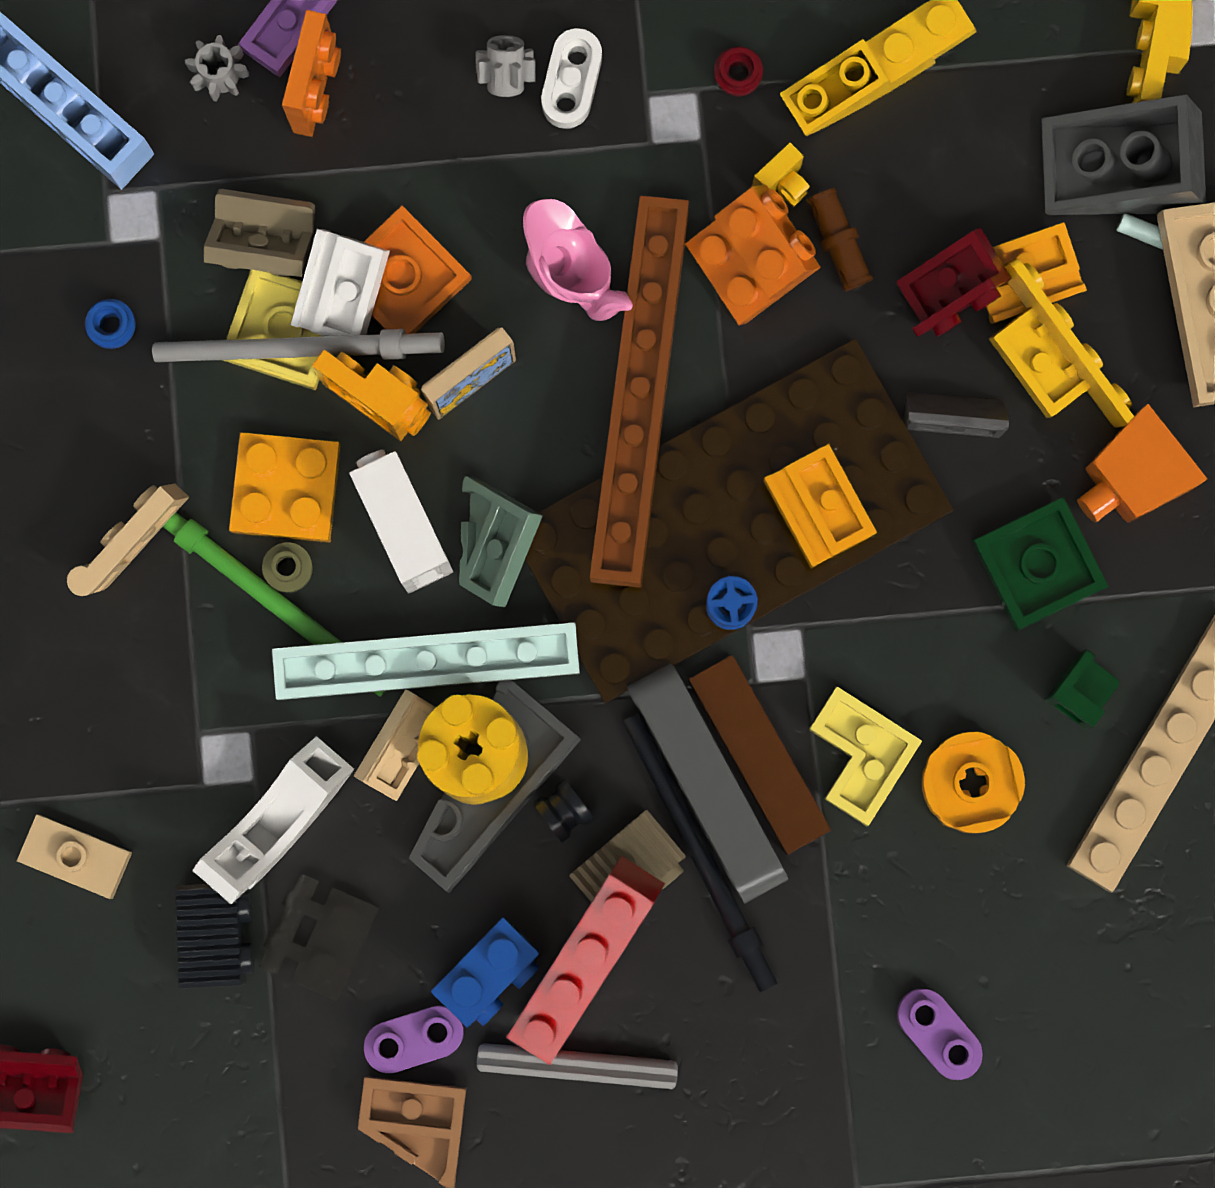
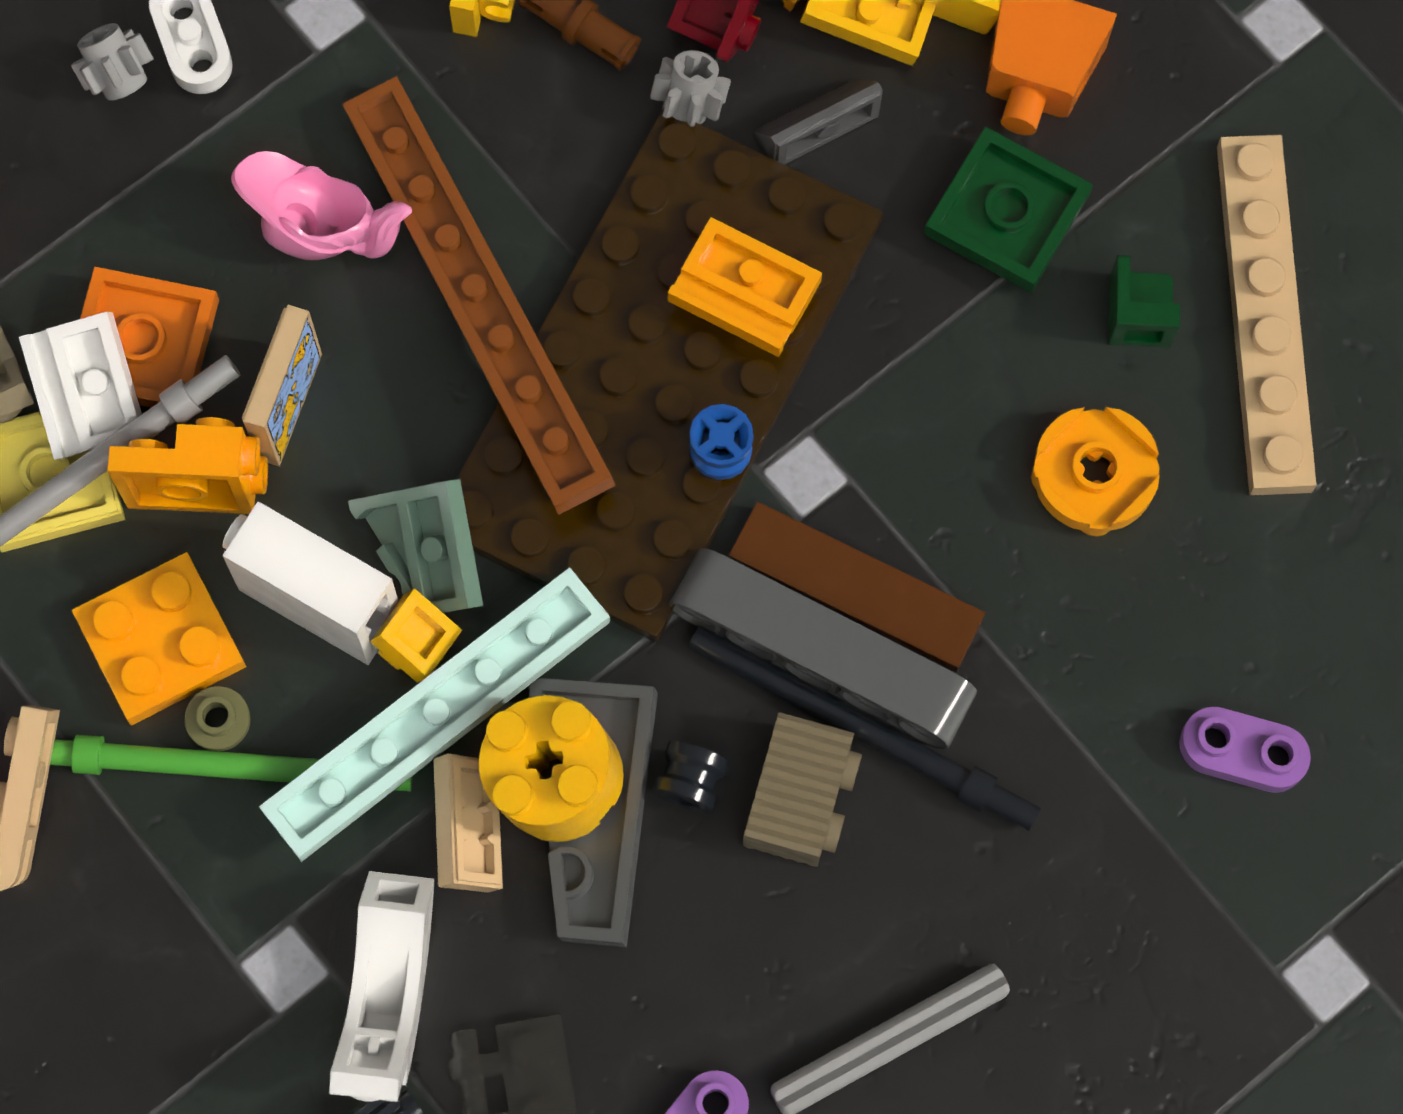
camera: 35 degrees left, 10 degrees down
blue brick [431,917,541,1028] -> none
brick [506,855,665,1065] -> none
orange plate [685,185,821,325] -> none
light yellow plate [809,687,922,826] -> none
none -> yellow tile [370,588,462,683]
none -> light grey gear [650,50,731,127]

